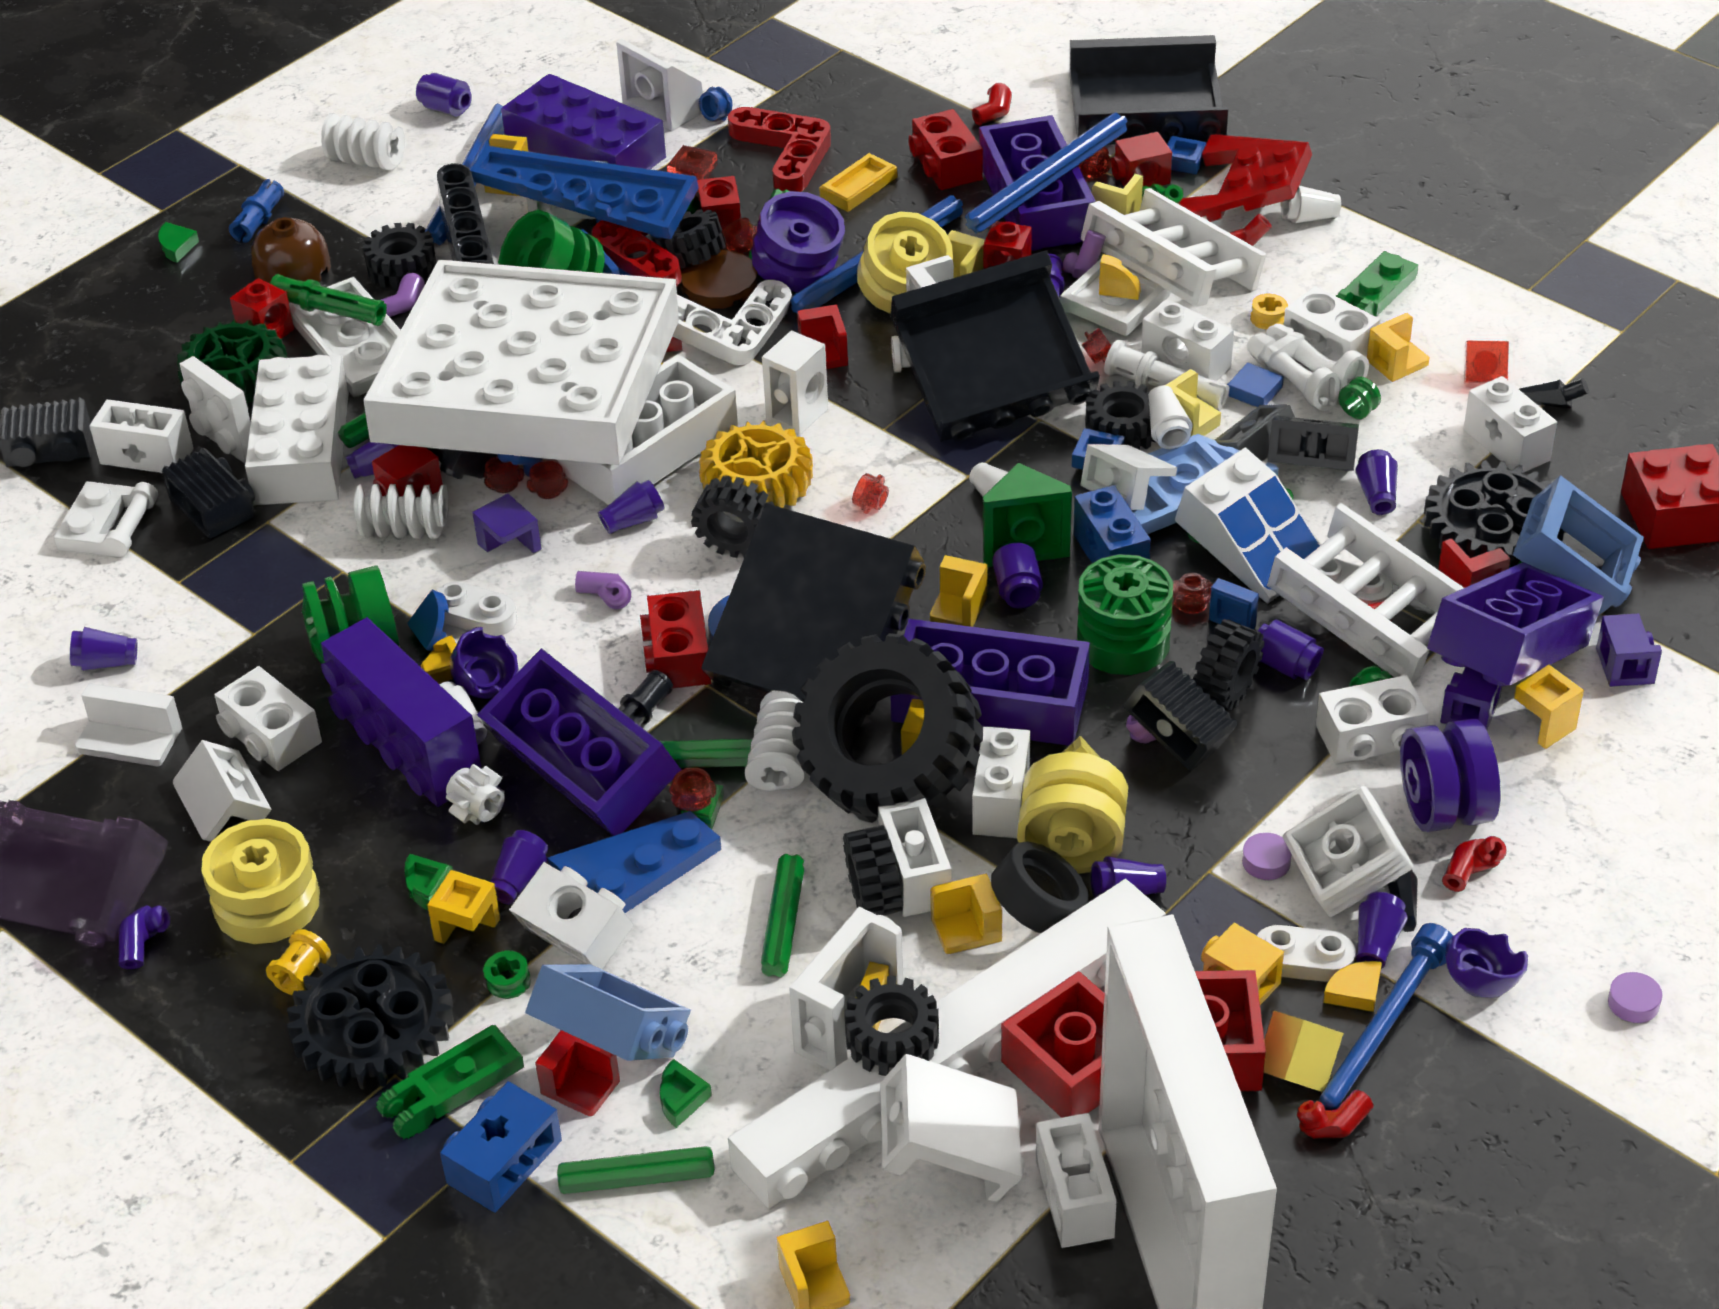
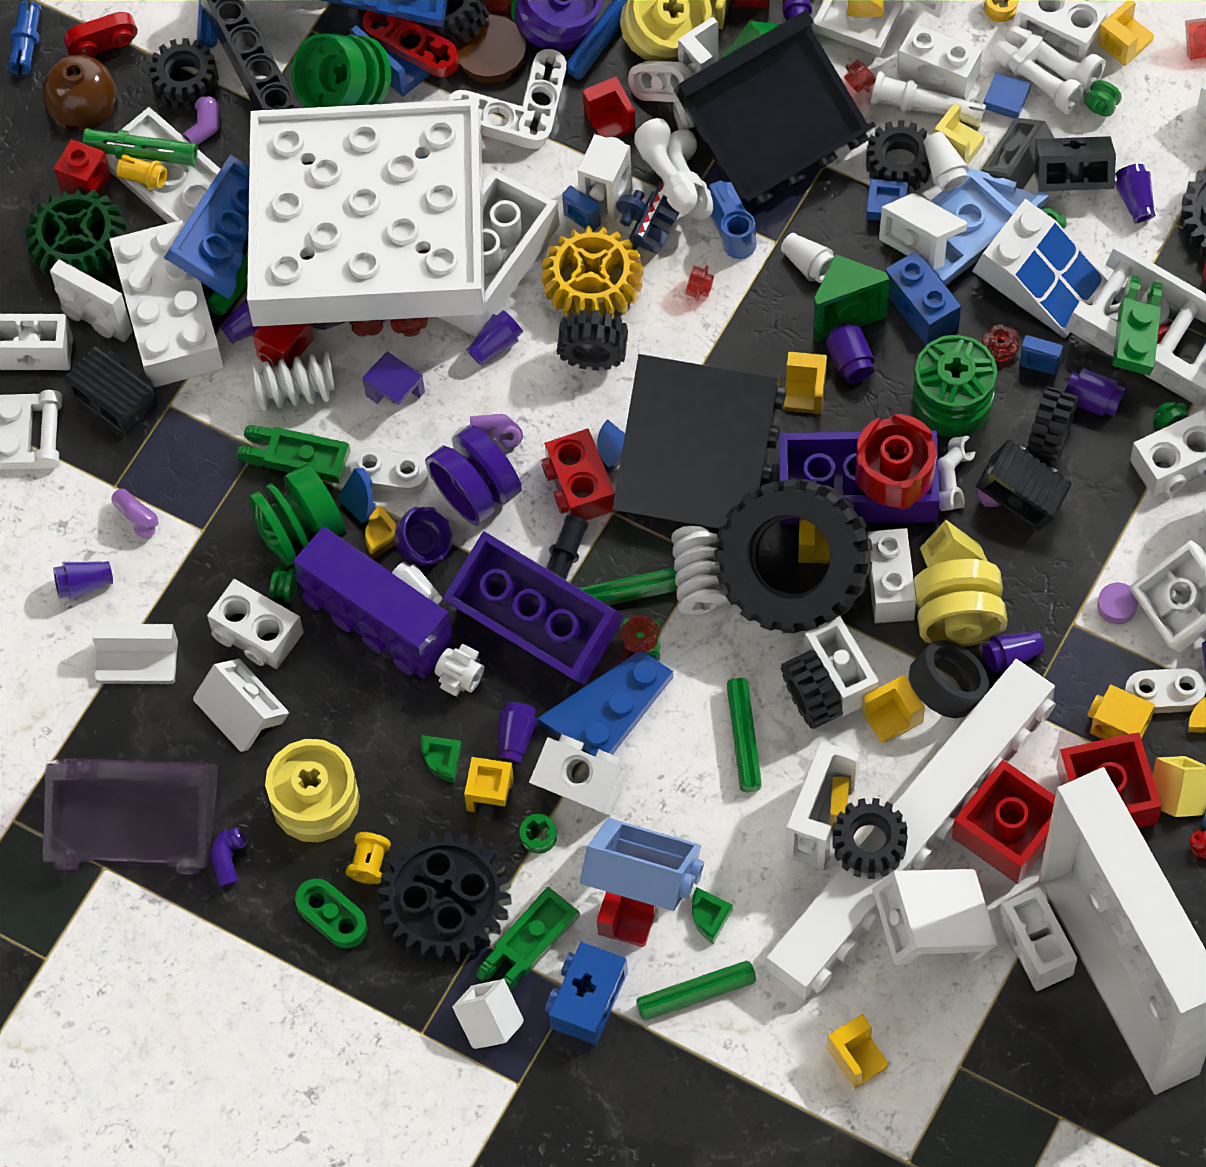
camera: 10 degrees left, 20 degrees up
none -> red plate [63,12,138,57]
none -> medium lavender arm [111,489,159,538]
none -> yellow pin [116,154,167,190]
none -> blue wing [164,154,250,299]
none -> green hinge [236,425,350,483]
none -> green bush [269,566,297,603]
none -> green plate [295,879,367,948]
none -> dark purple wheel [425,424,522,526]
none -> white panel [452,979,524,1049]
none -> blue tile [562,185,601,232]
none -> dark blue hips [616,180,680,254]
none -> white plate [628,61,693,102]
none -> white piece [634,118,713,220]
none -> blue piece [708,180,757,259]
none -> red brick [855,414,937,509]
none -> white arm [938,436,975,511]
none -> green hinge [1112,275,1163,376]

